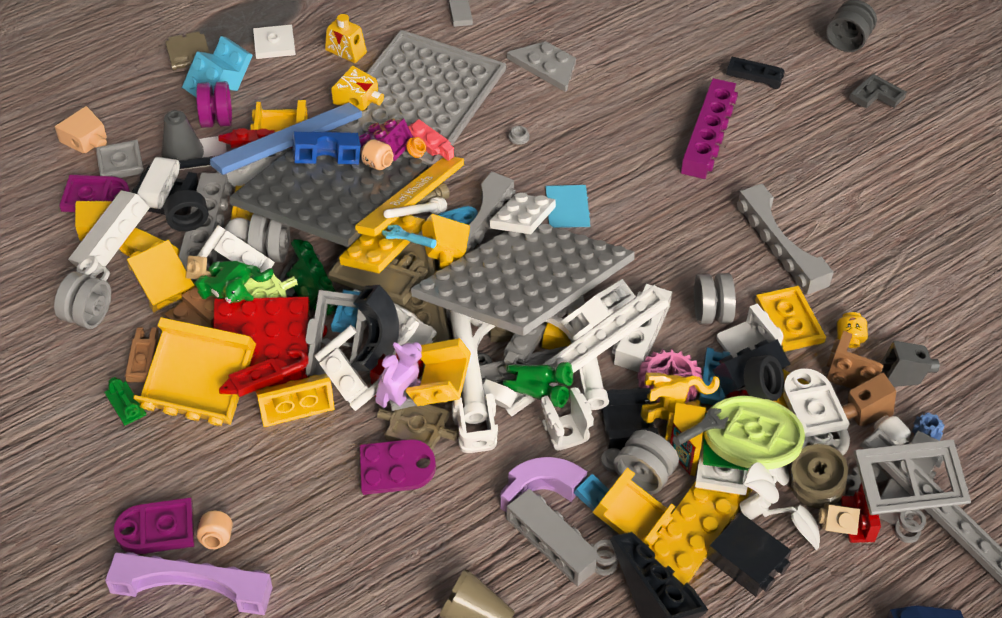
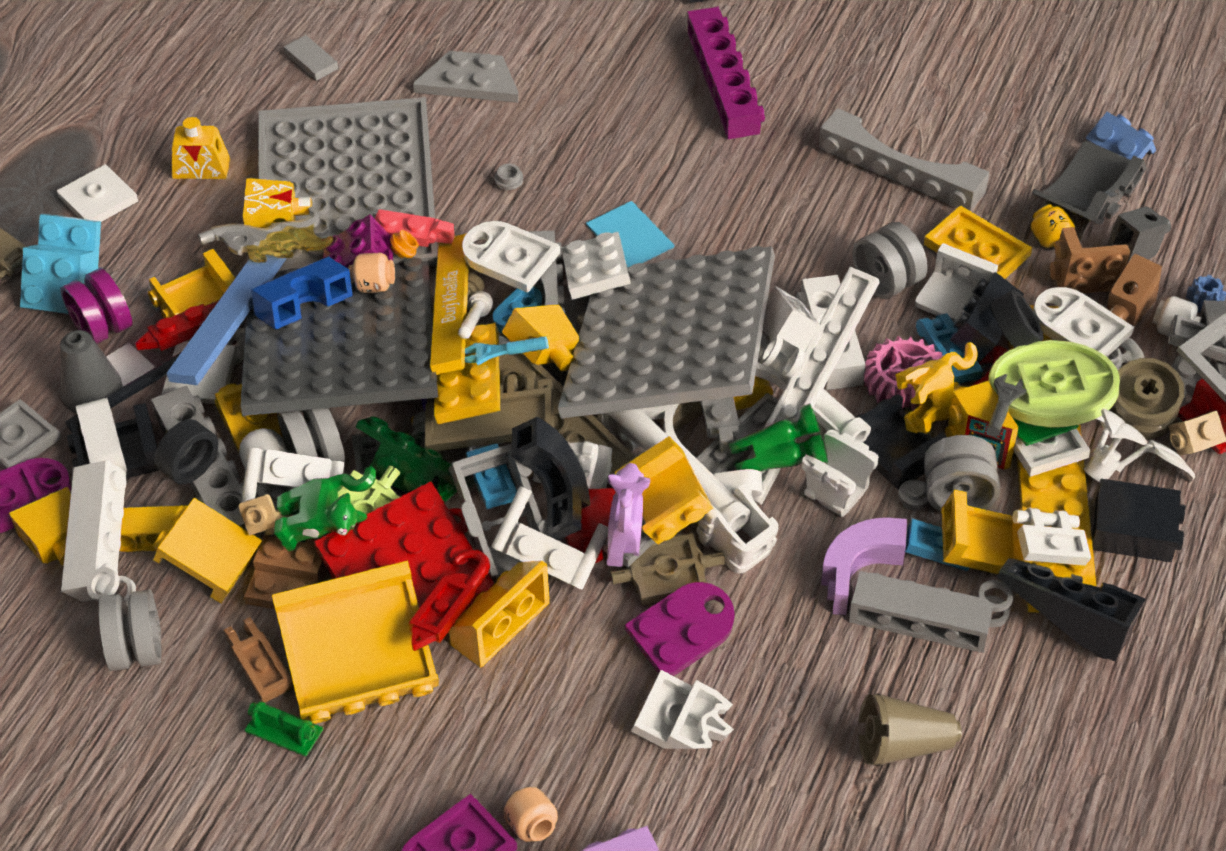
camera: 30 degrees left, 0 degrees up
none -> piece [198,206,333,263]
none -> white plate [462,221,560,293]
none -> white plate [631,670,734,749]
none -> white plate [1013,508,1091,566]
none -> dark grey panel [1032,141,1147,225]
none -> medium blue bracket [1086,111,1156,160]

